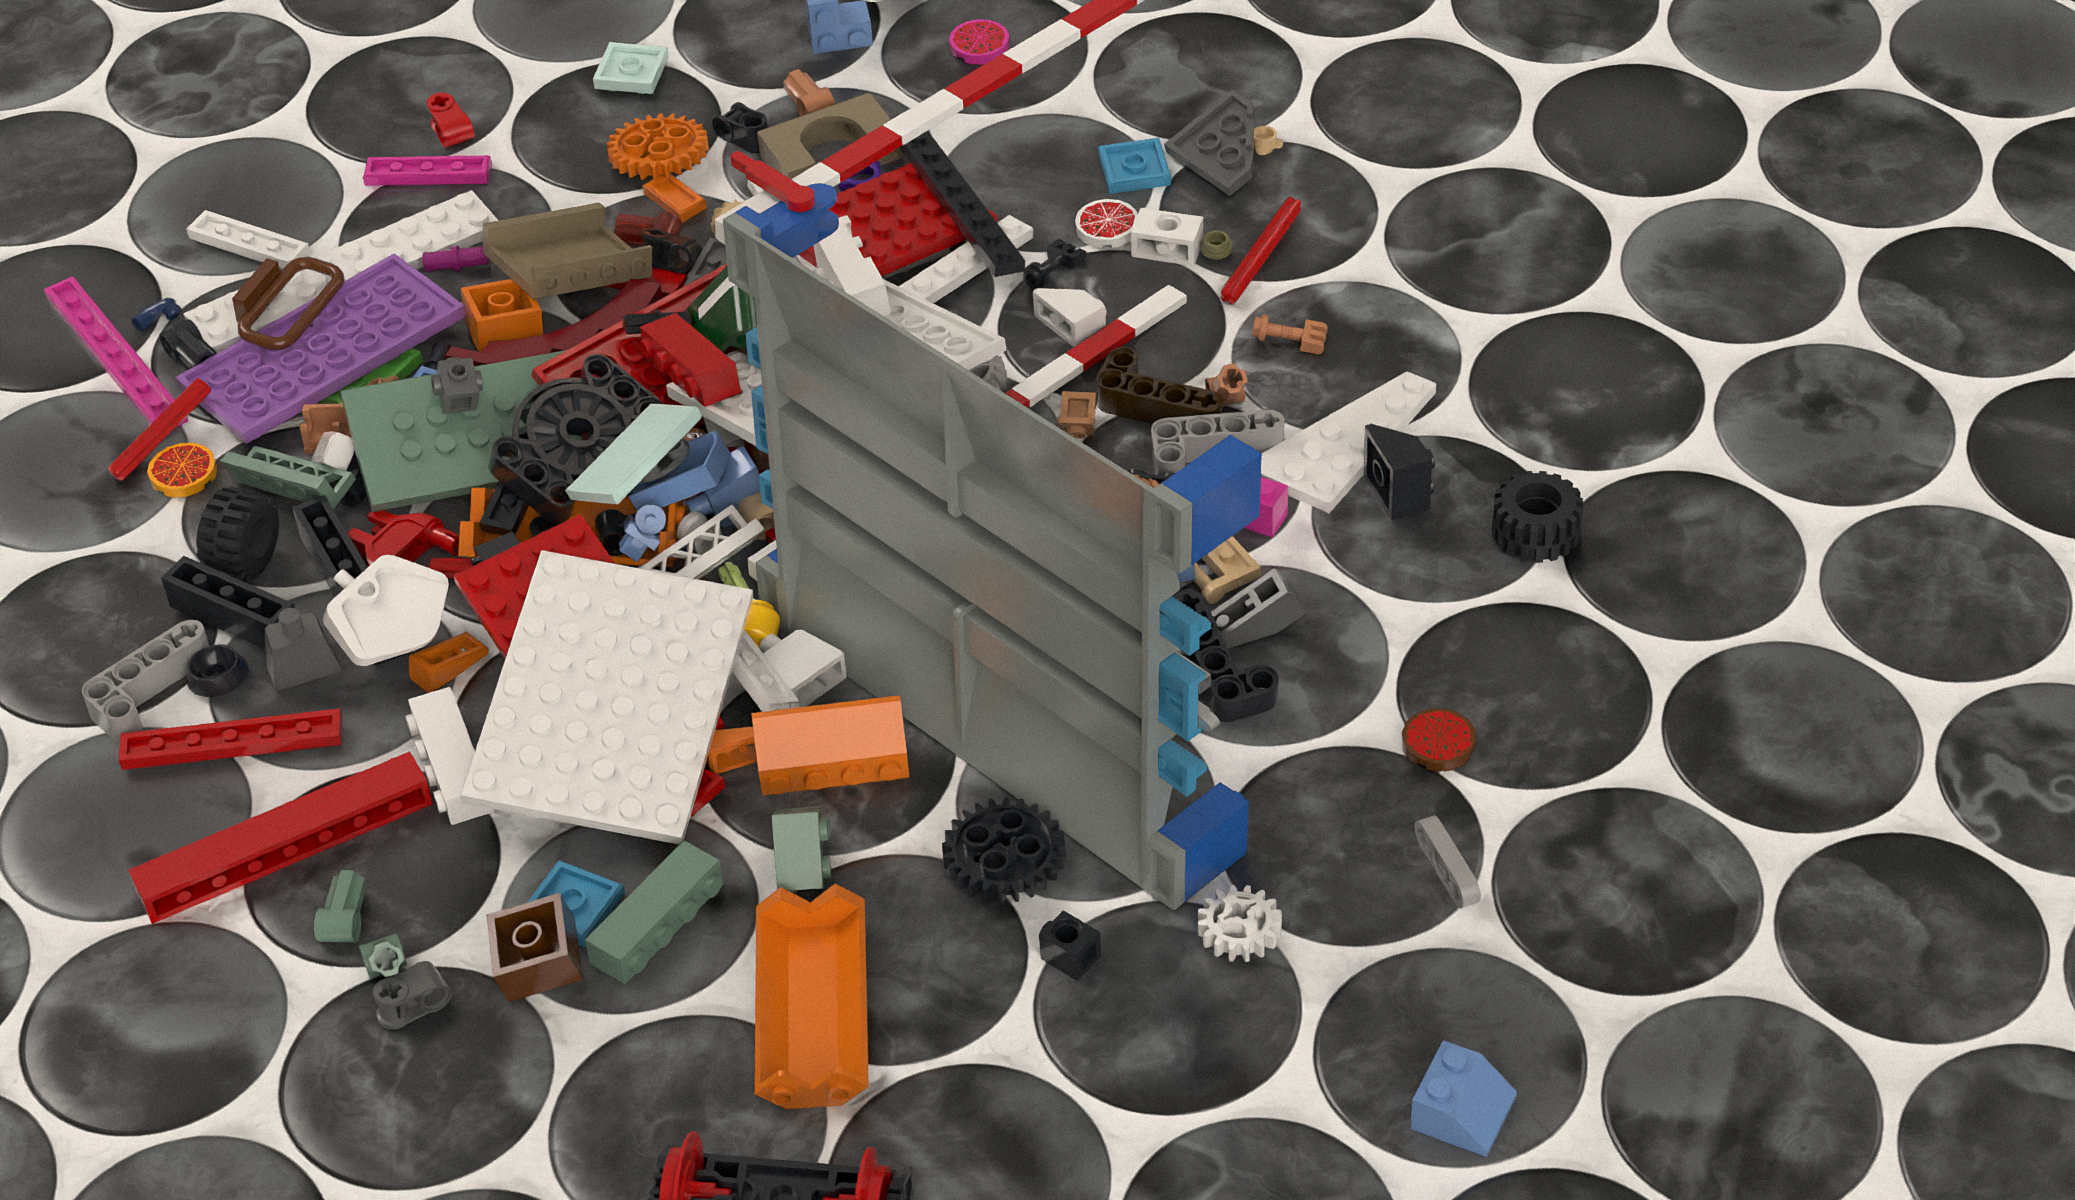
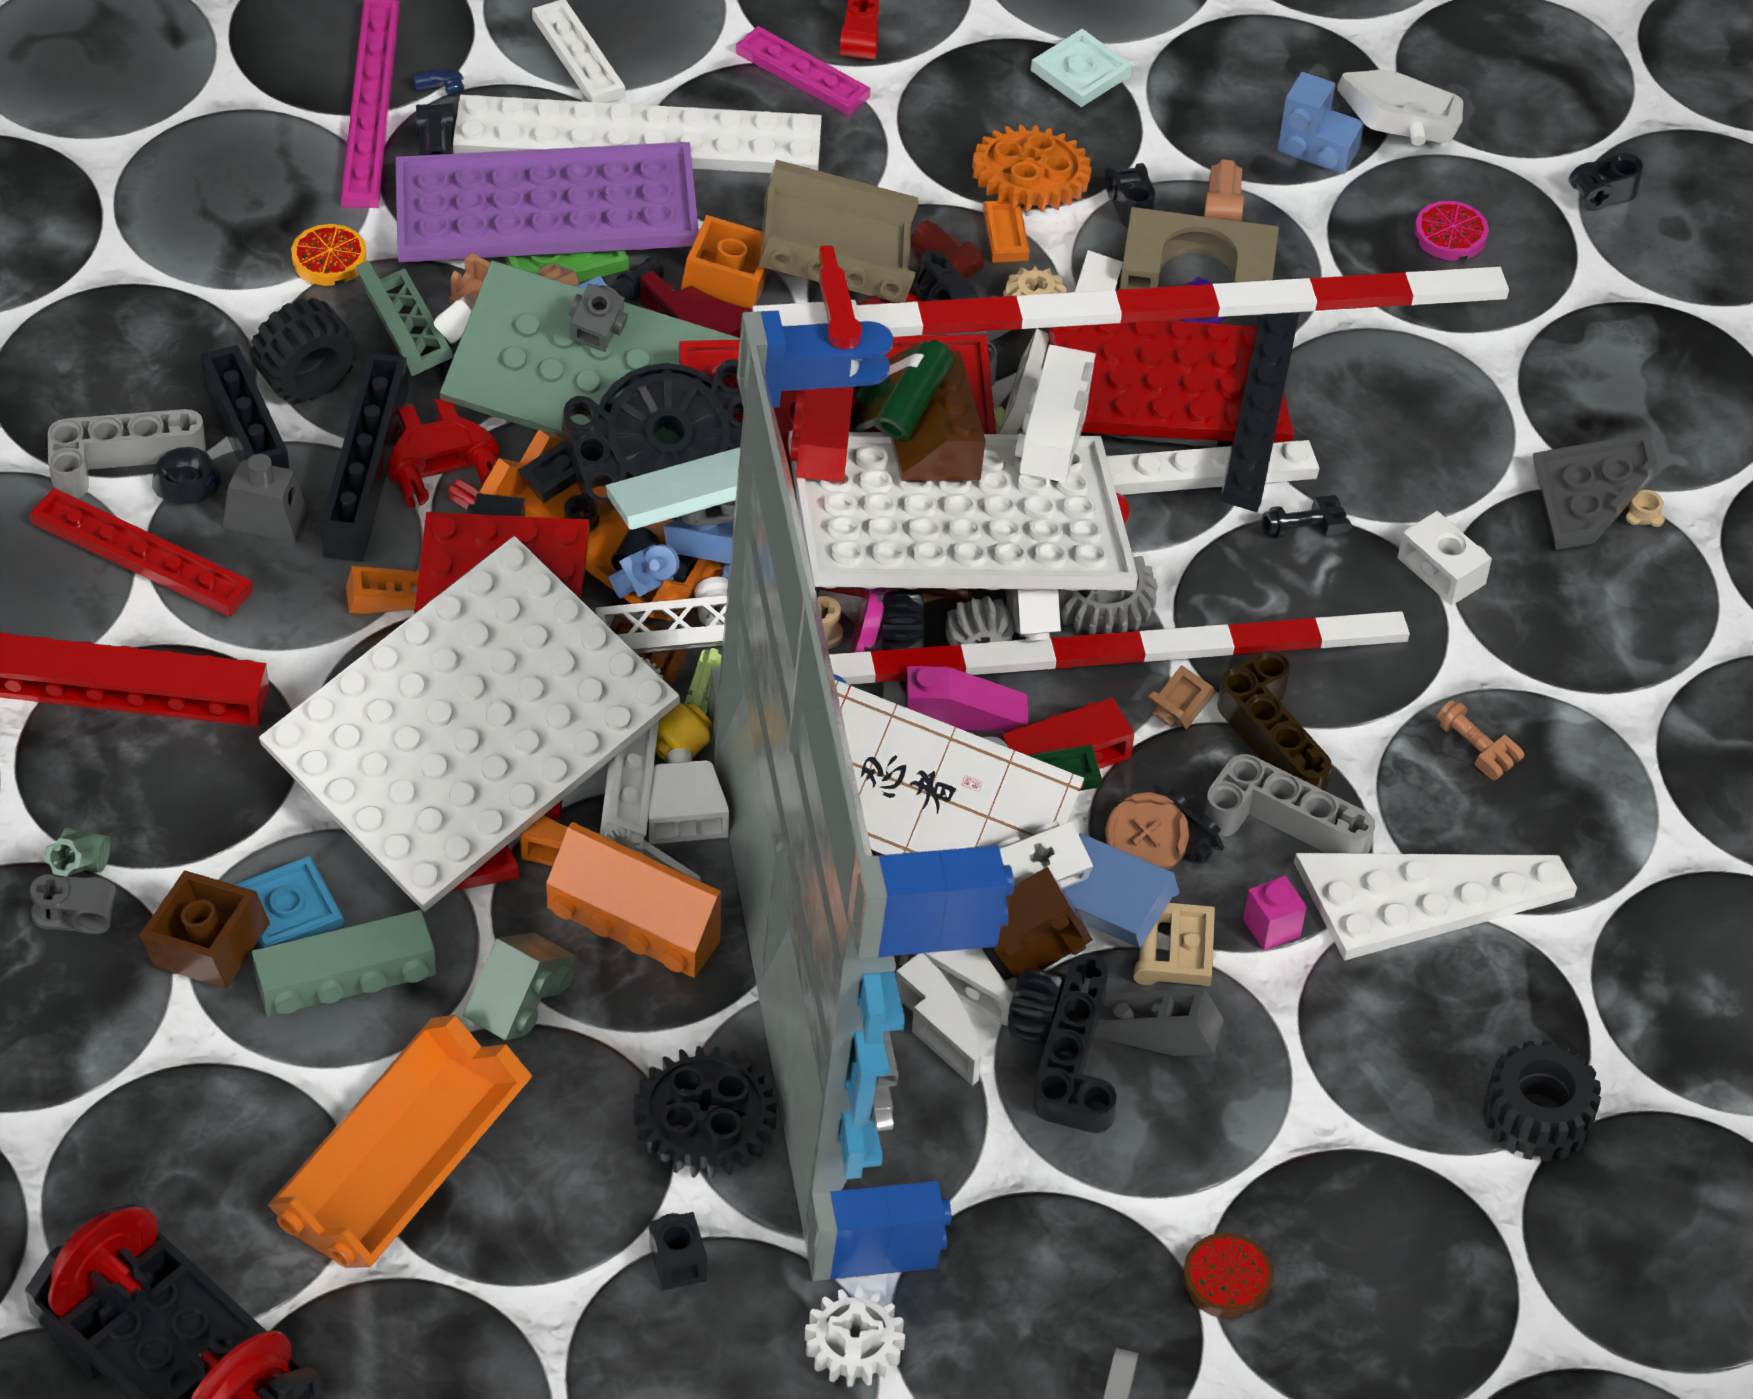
camera: 30 degrees right, 5 degrees up
red axle [108,378,211,481] -> none
reddish brown bar [232,257,344,350] -> none
sand green piece [314,870,367,943] -> none
white animal [323,555,449,666] -> none
white brick [405,687,494,825] -> none
magenta pin [422,246,490,273] -> none
white slope [1033,288,1107,347] -> none
tile [1075,199,1138,248] -> none
dark azure tile [1098,138,1171,194] -> none
olive plate [1200,230,1233,260] -> none
nougat piece [1205,364,1248,406] -> none
red axle [1221,197,1301,304] -> none
black slope [1363,424,1435,520] -> none

